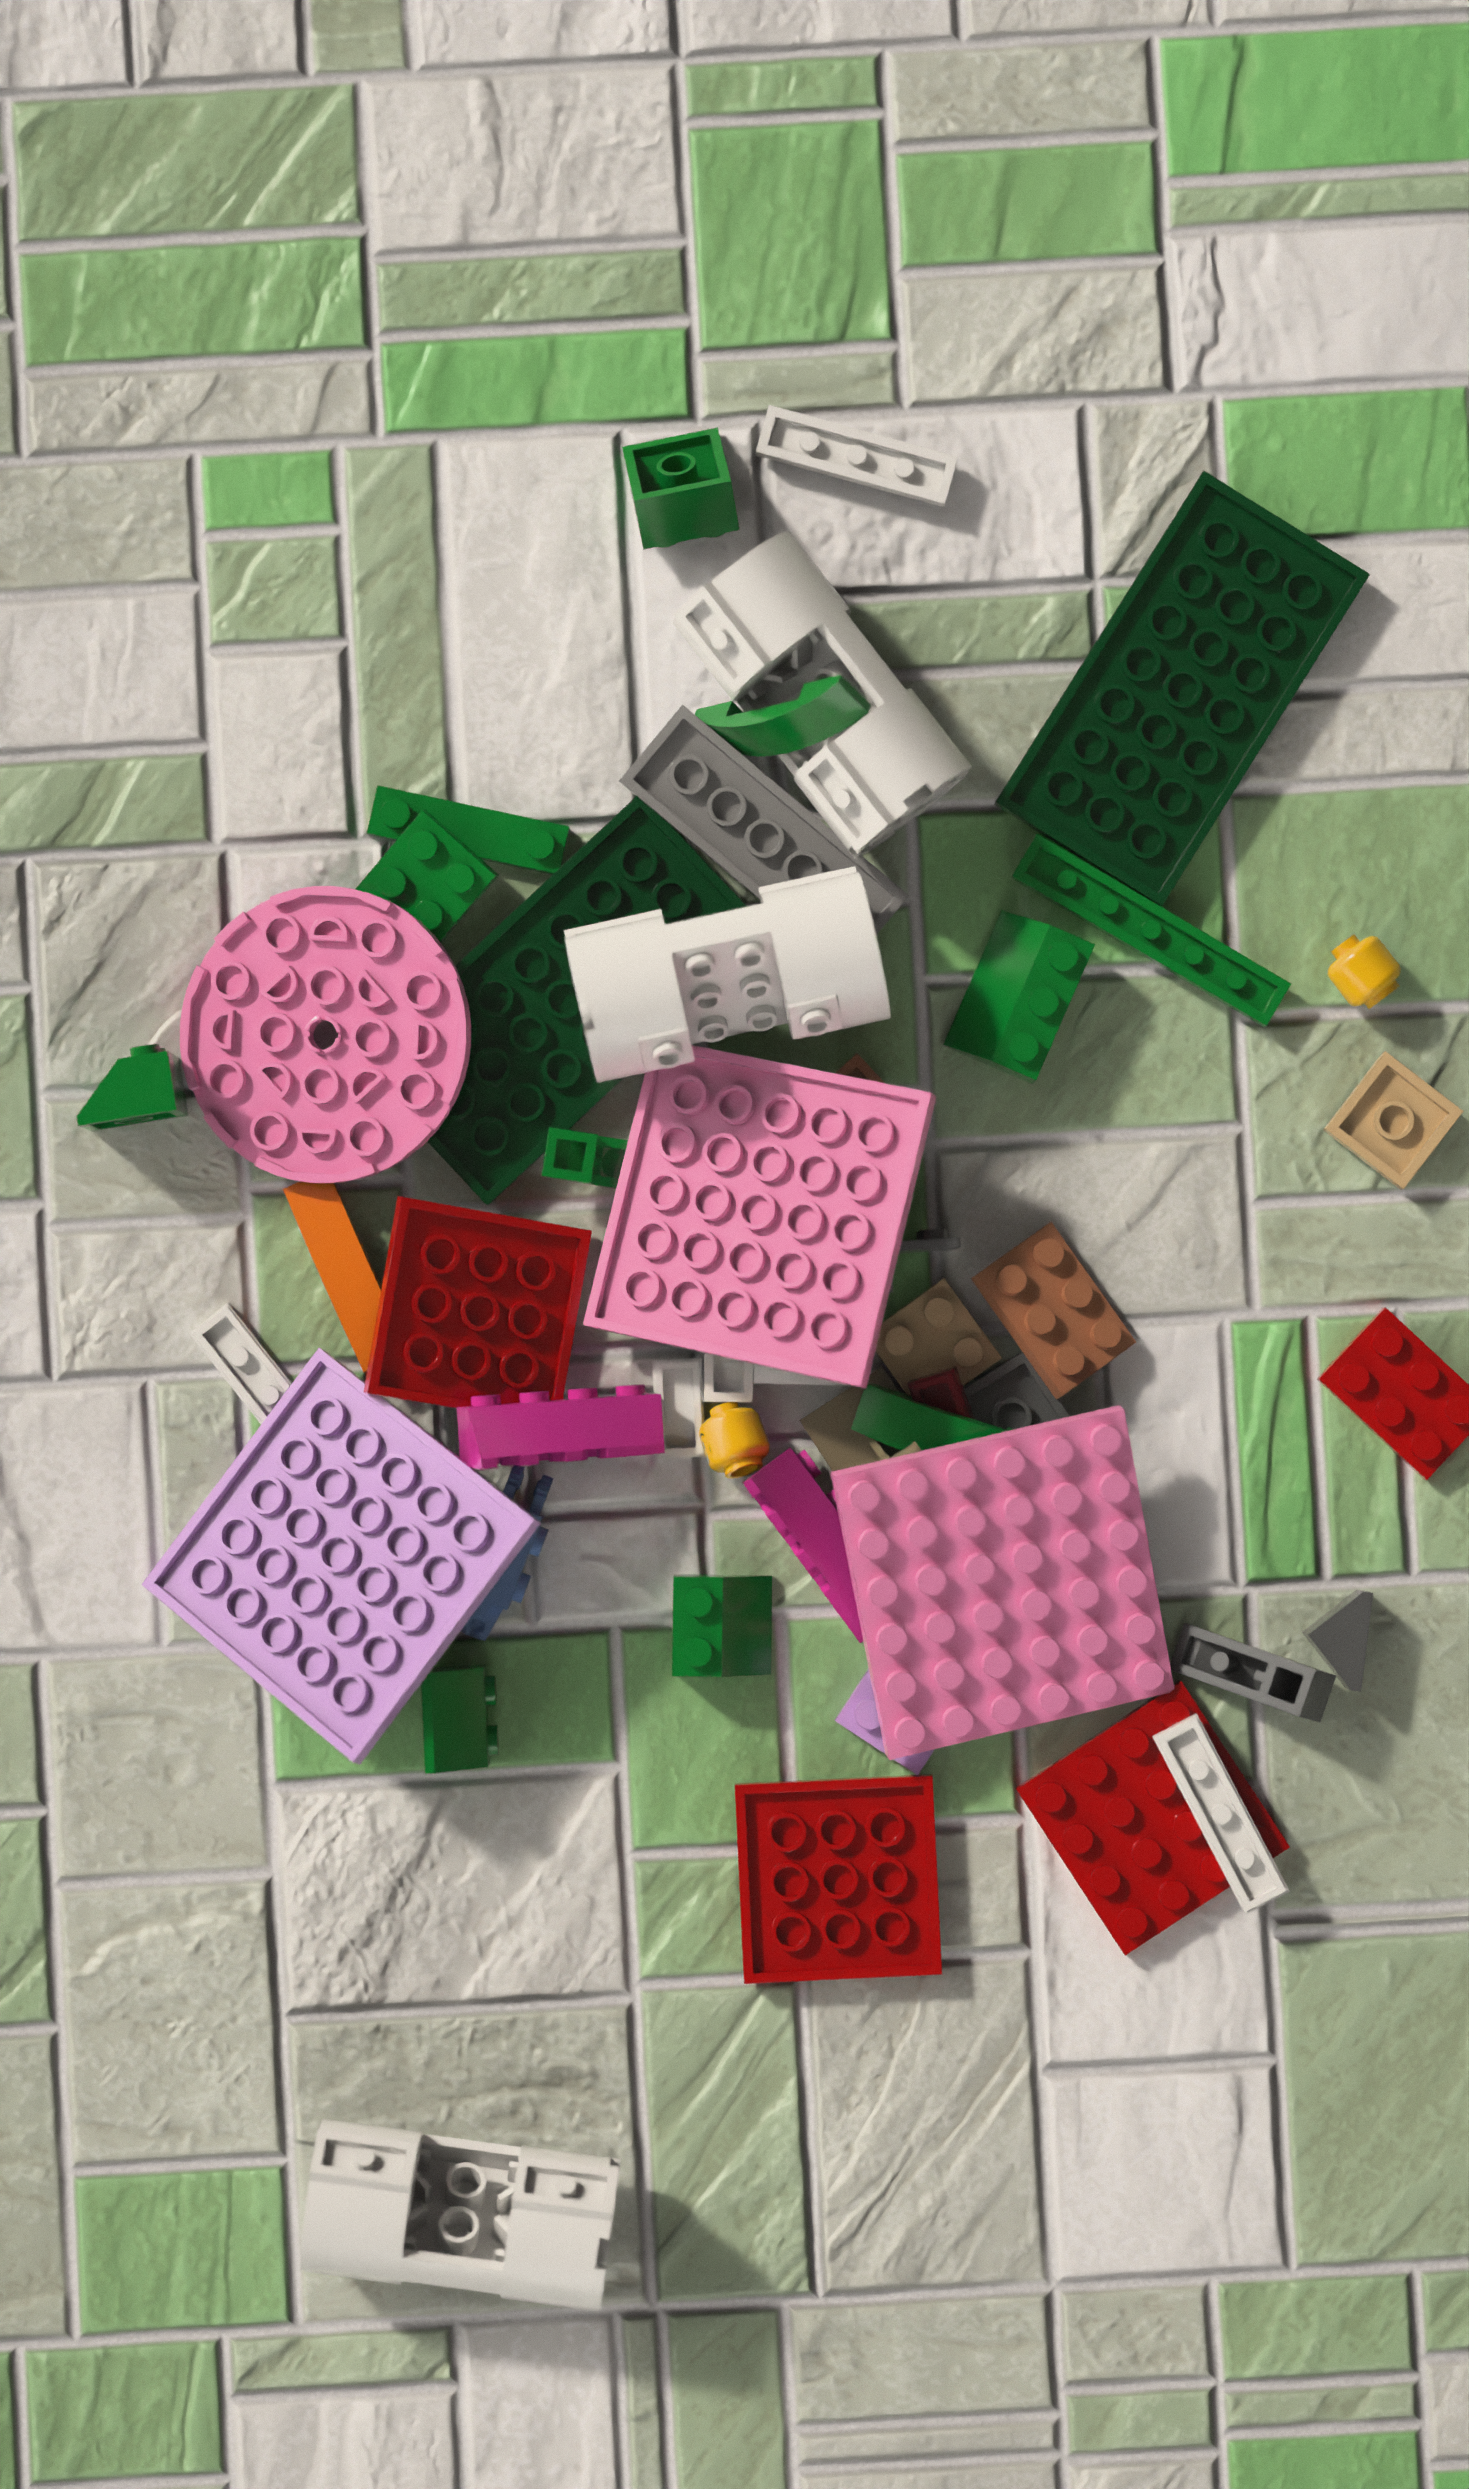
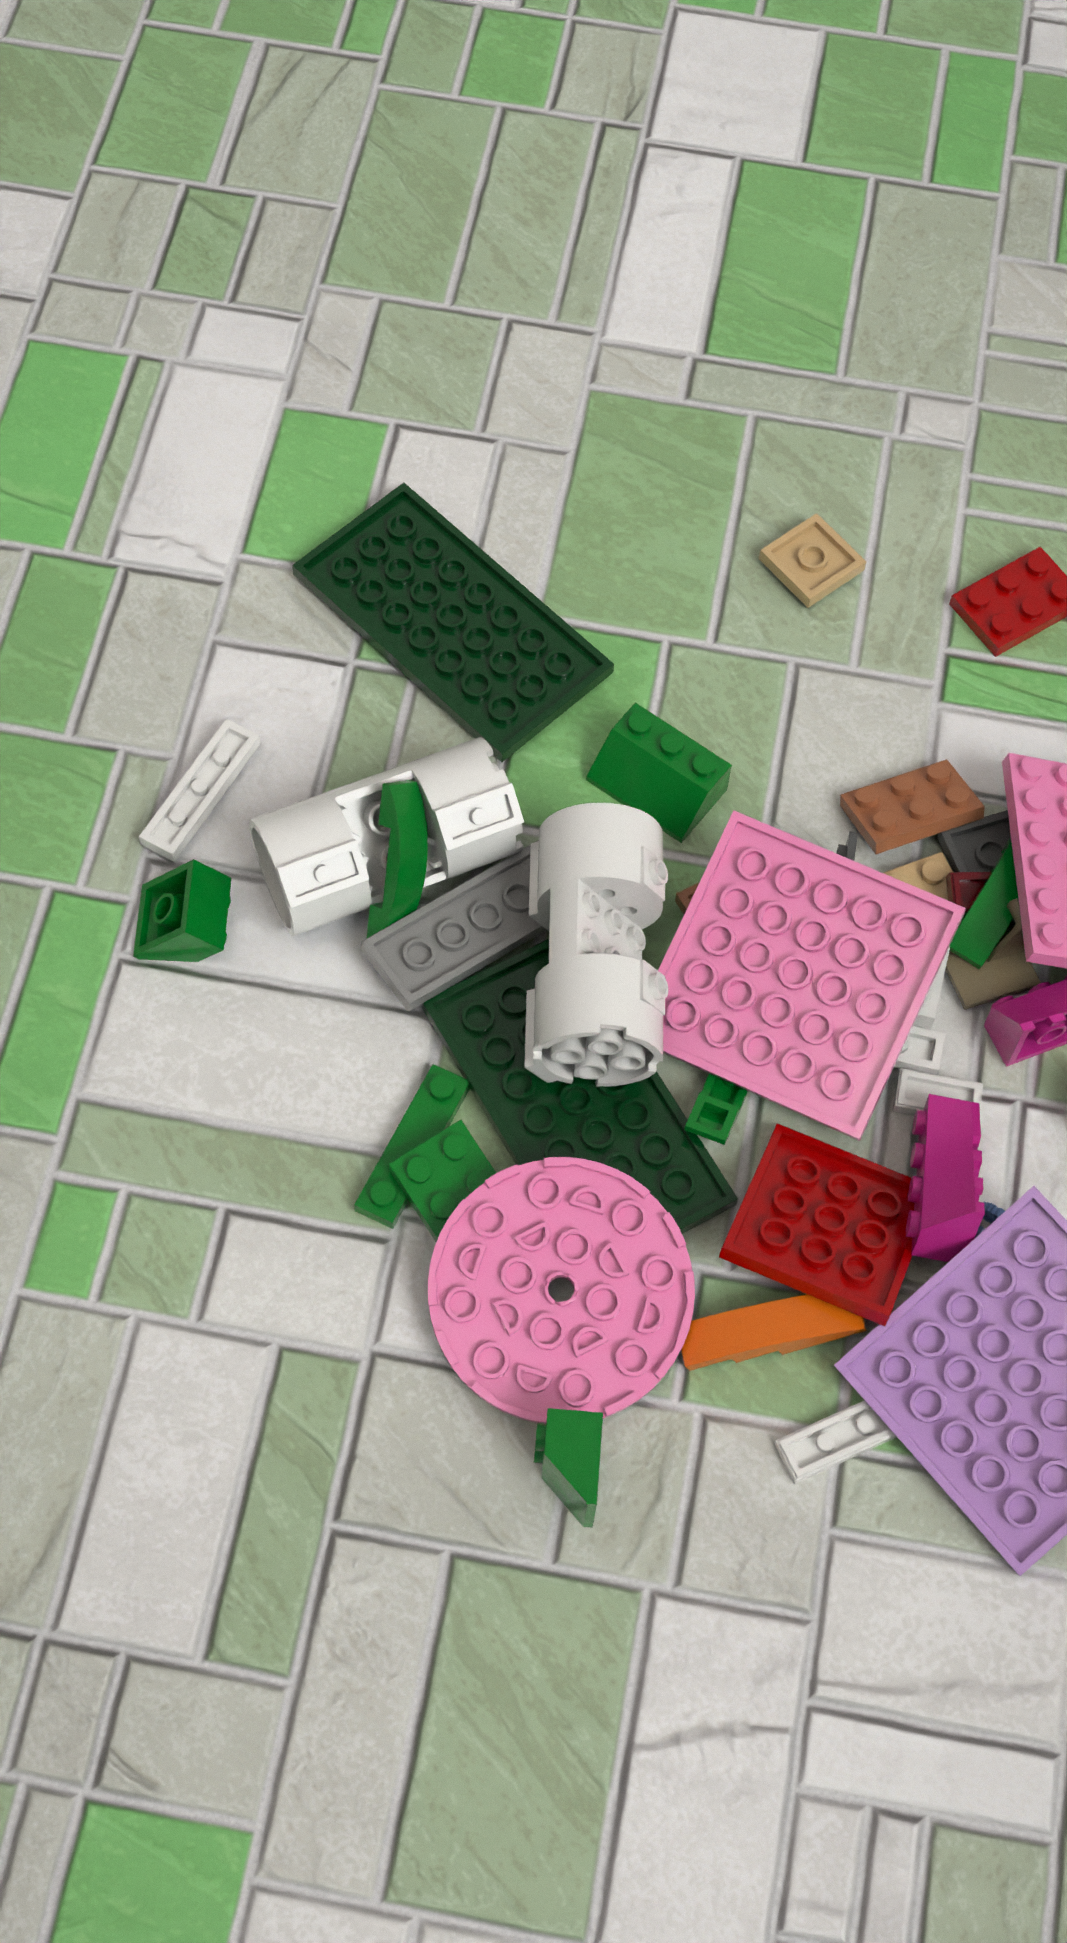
camera: 80 degrees left, 25 degrees down
yellow head [699,1402,770,1479] -> none
green plate [1011,834,1291,1027] -> none
yellow head [1328,934,1401,1009] -> none

